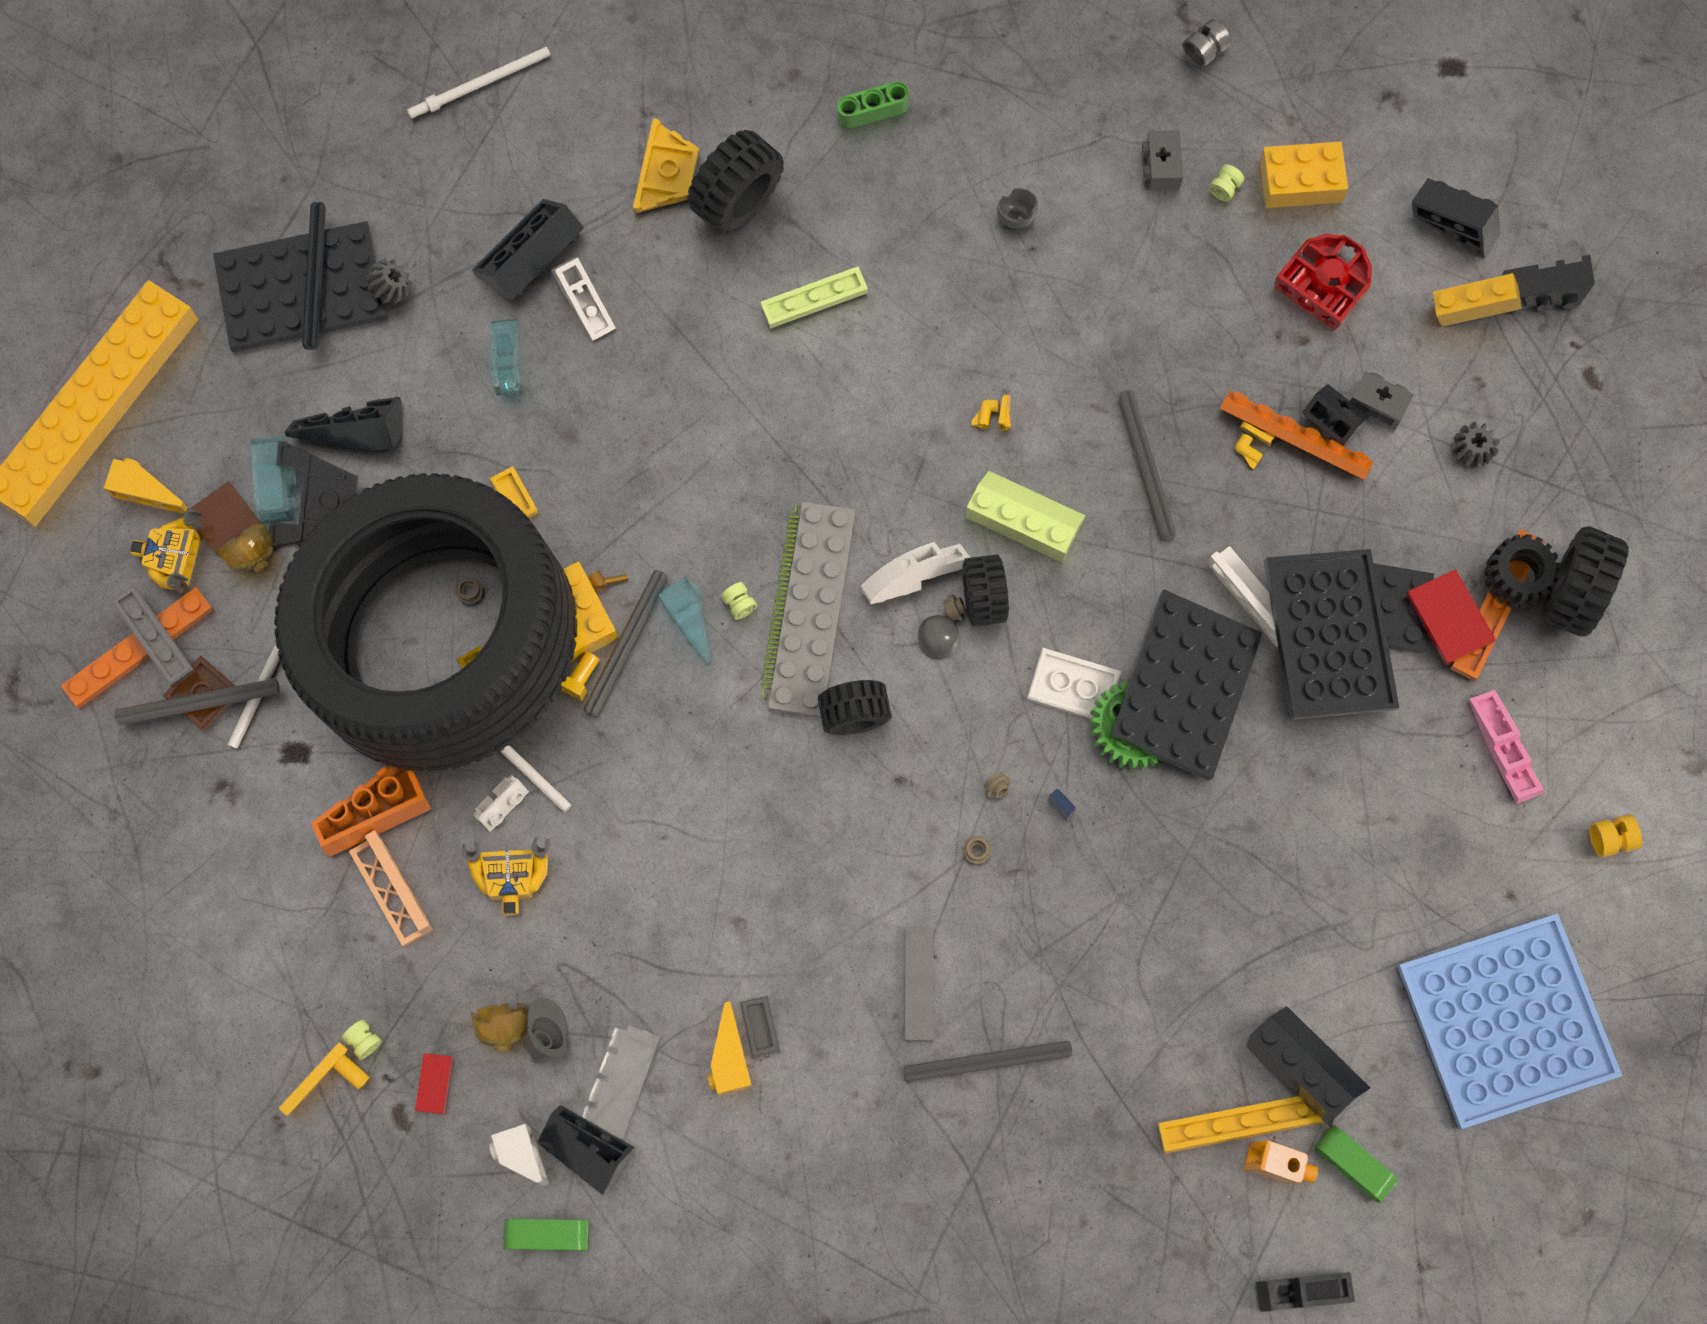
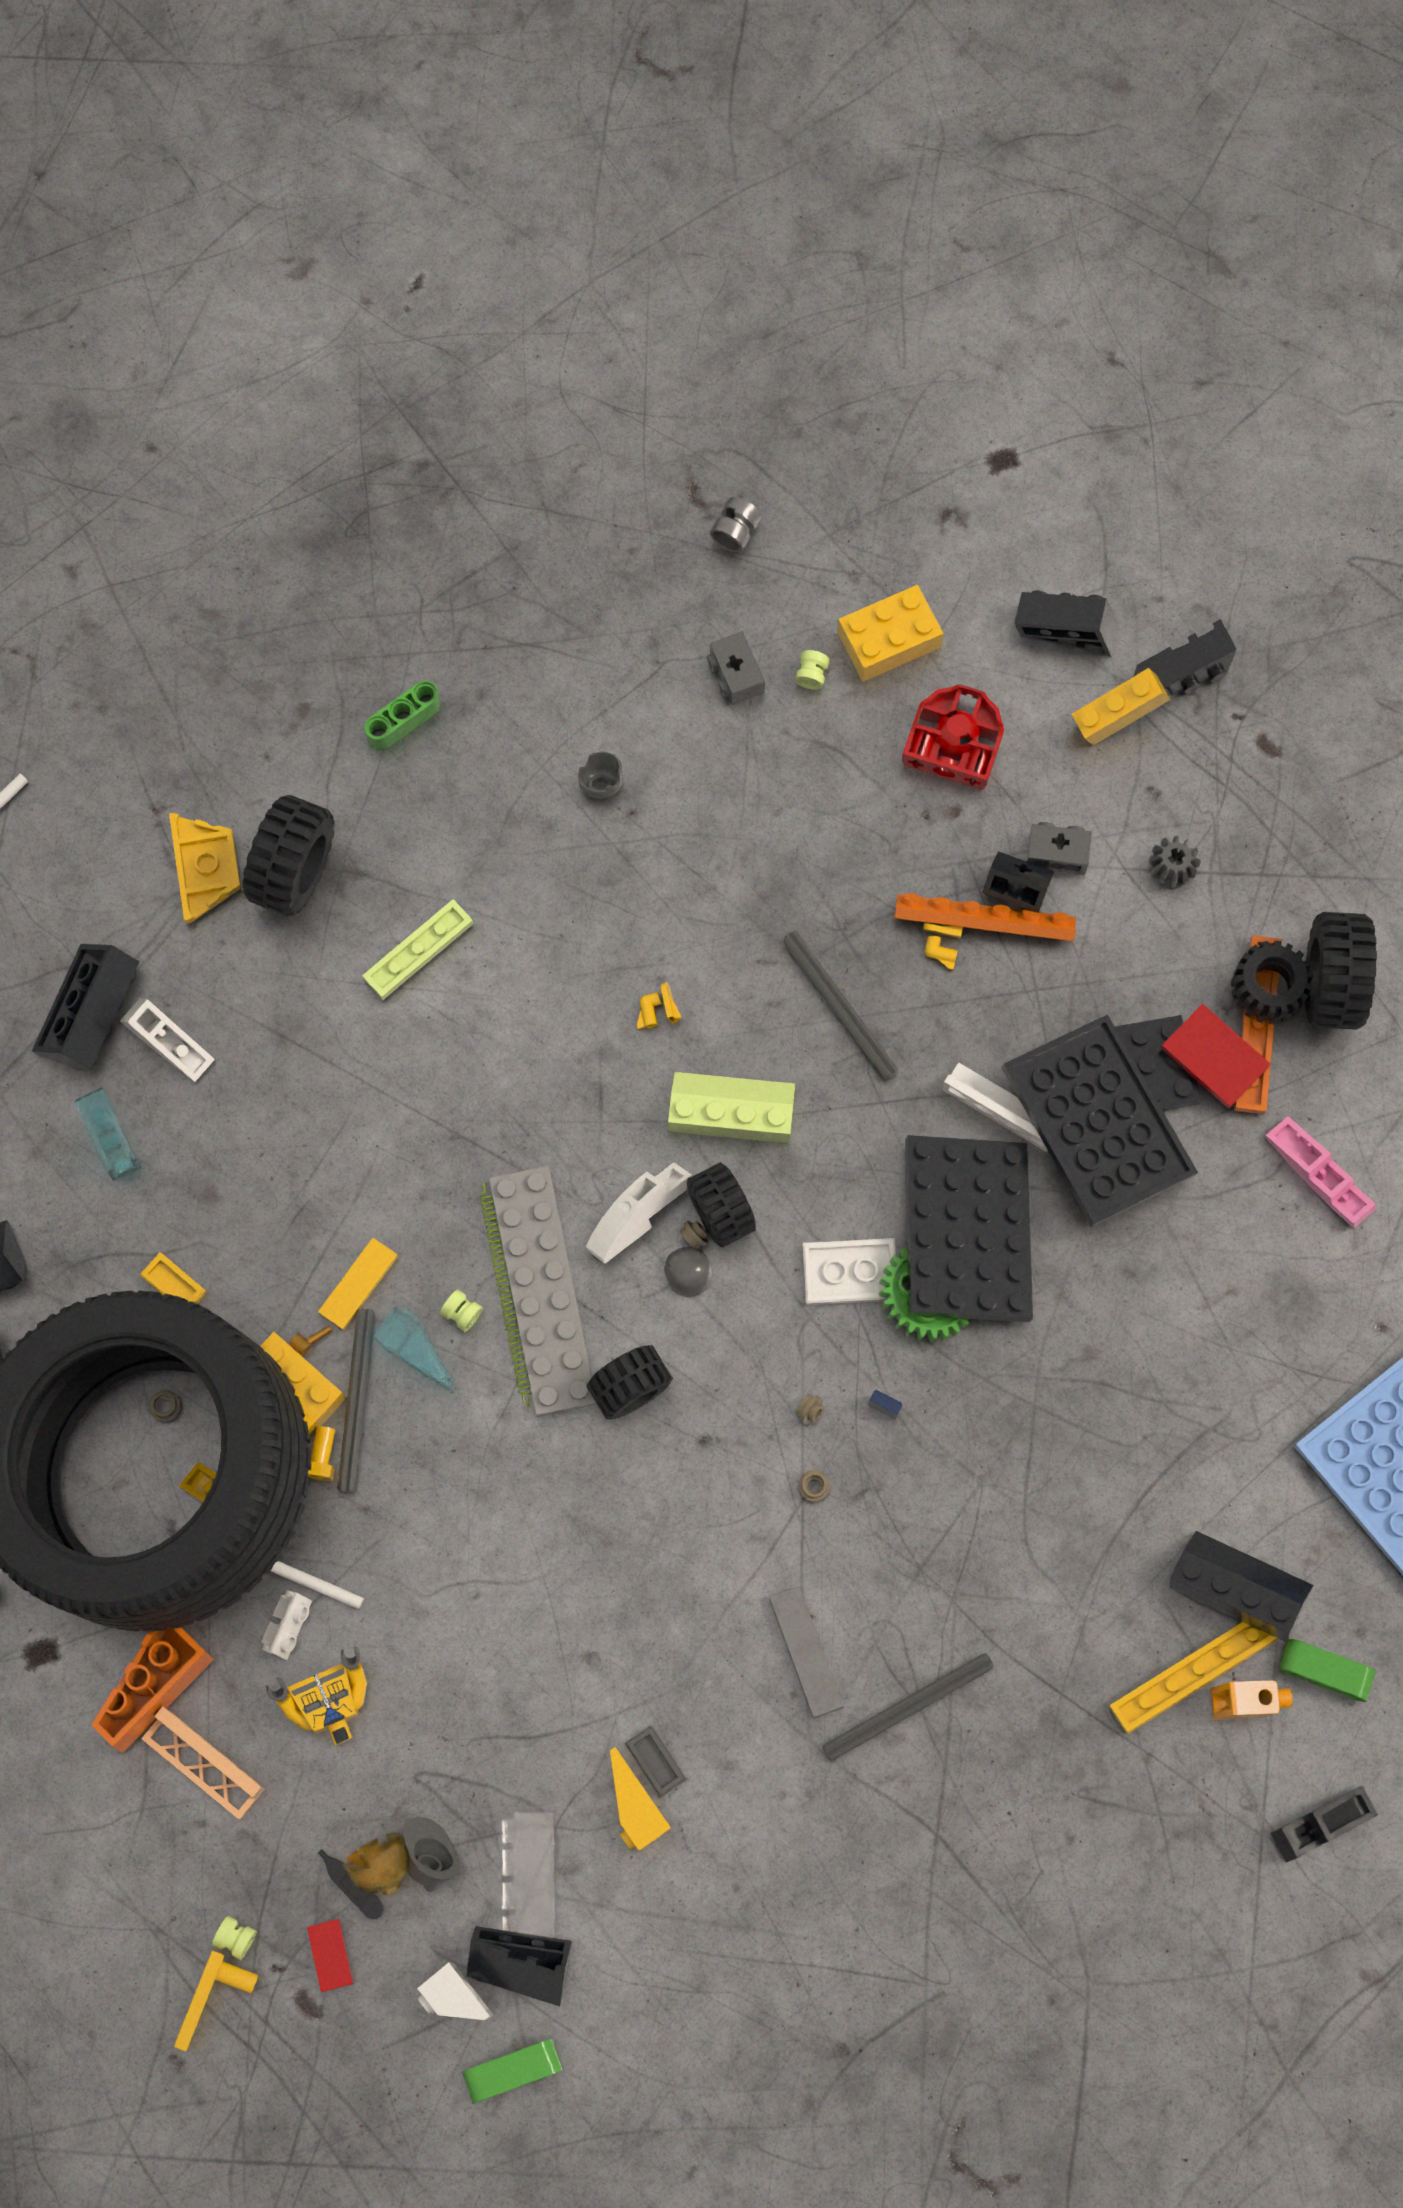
camera: 20 degrees left, 0 degrees up
none -> yellow tile [318,1238,398,1331]
none -> black piece [318,1849,384,1919]

